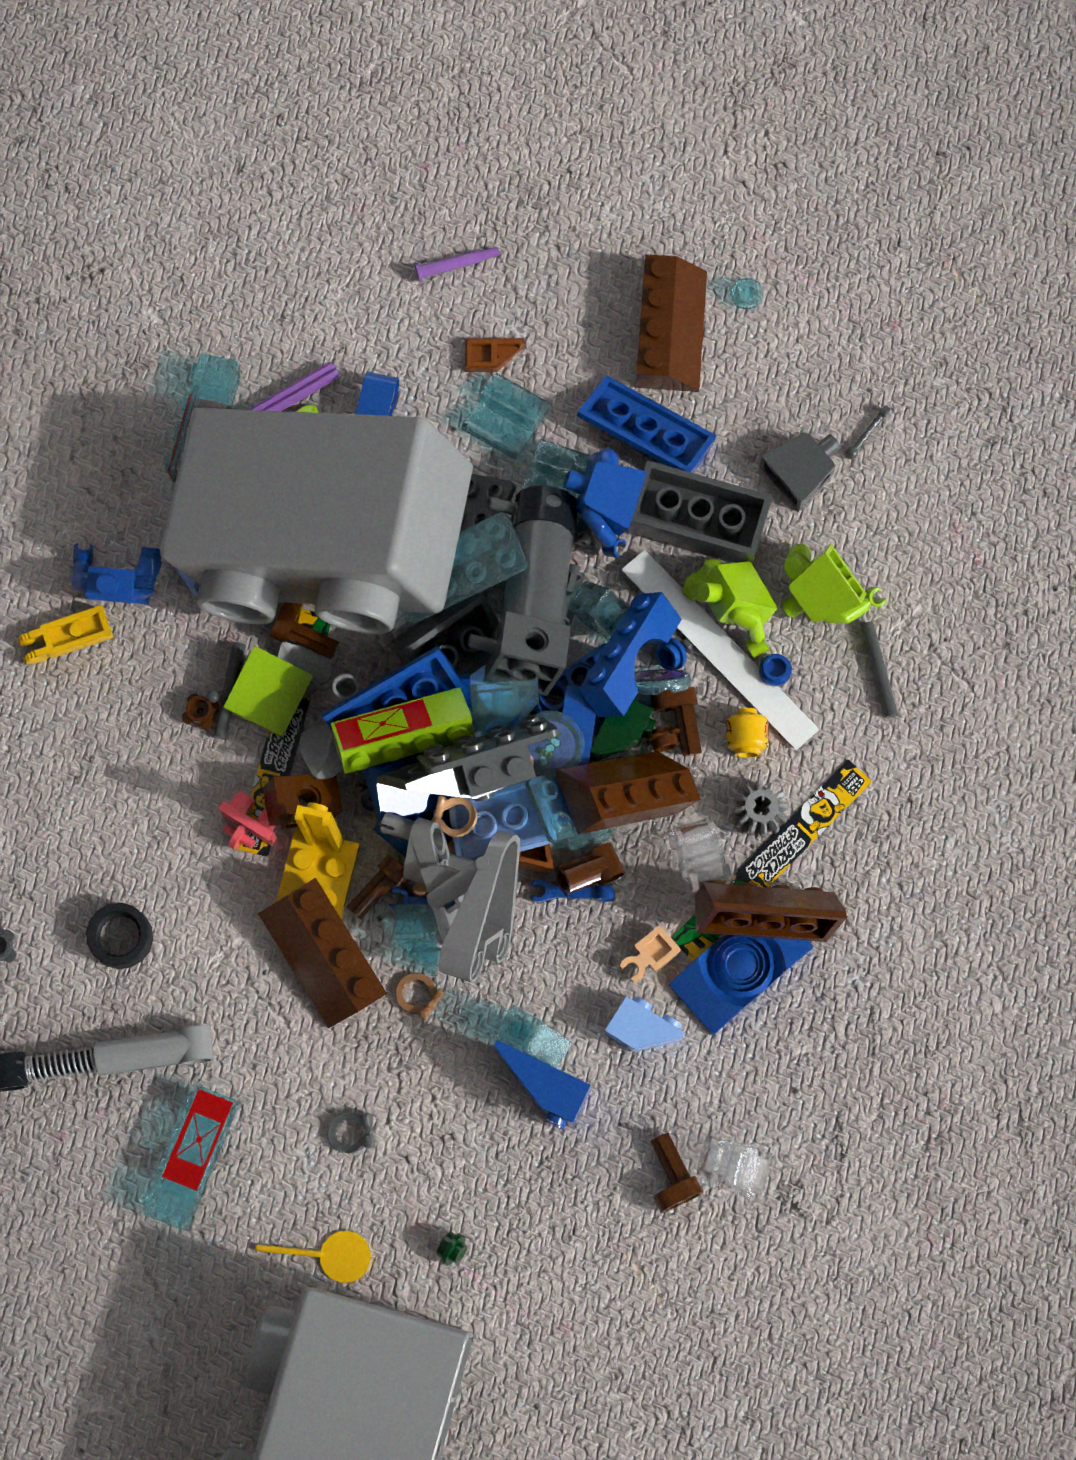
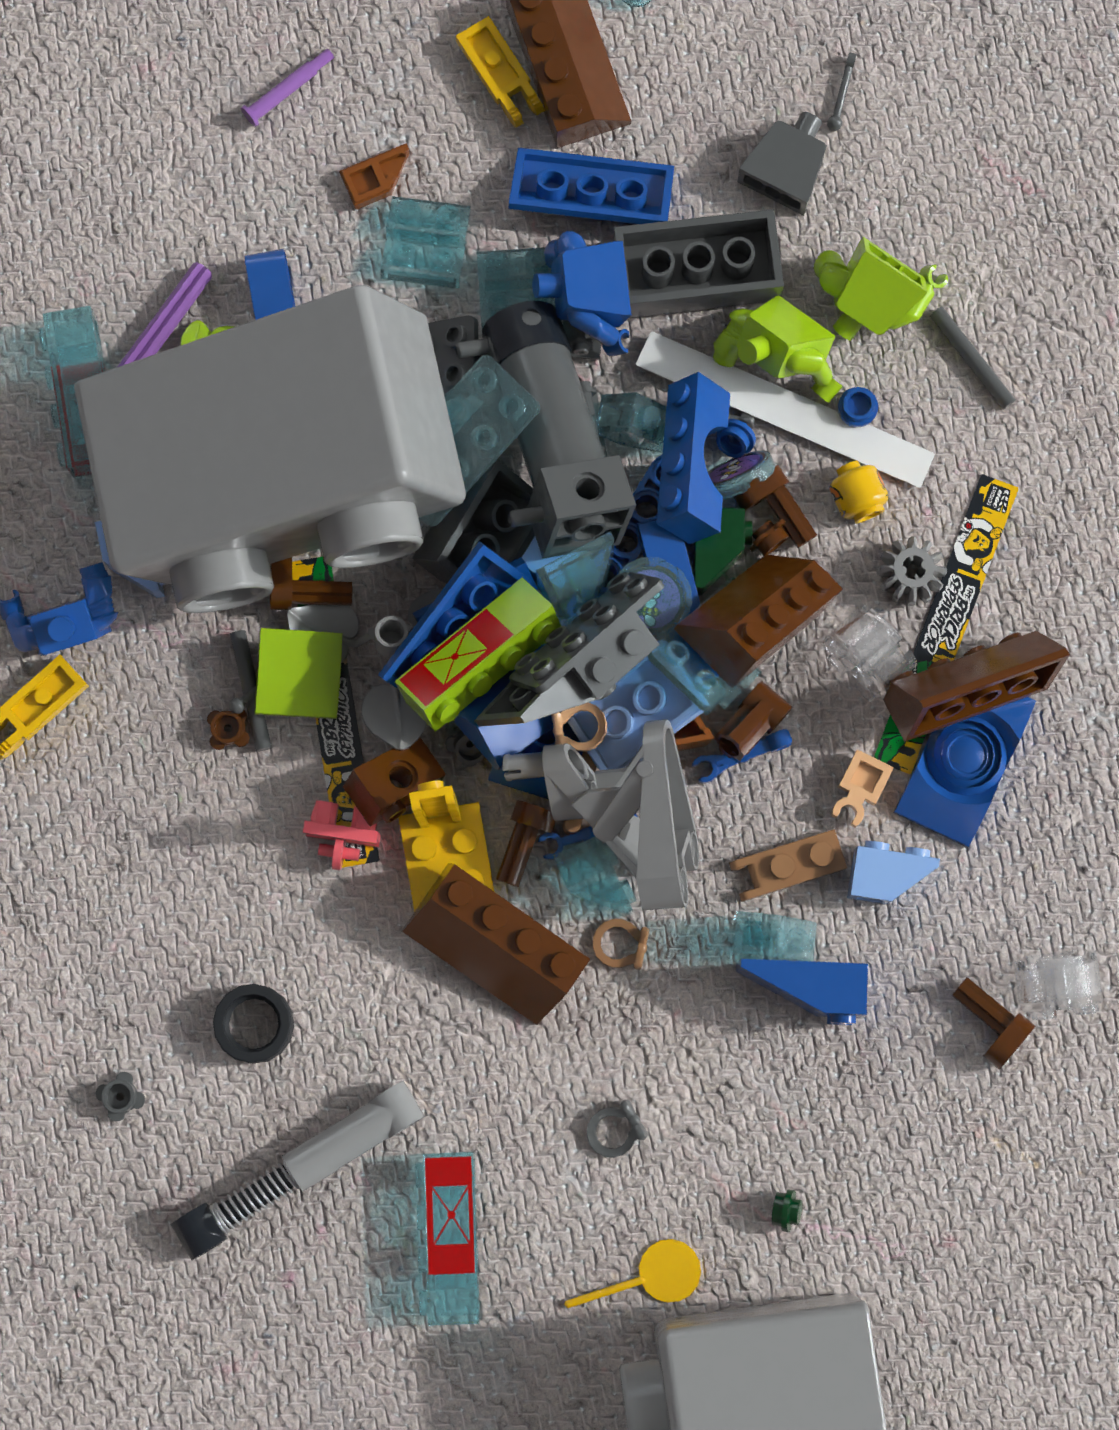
camera: 25 degrees left, 5 degrees up
none -> yellow hinge [455,16,545,128]
none -> medium nougat hinge [729,829,847,902]

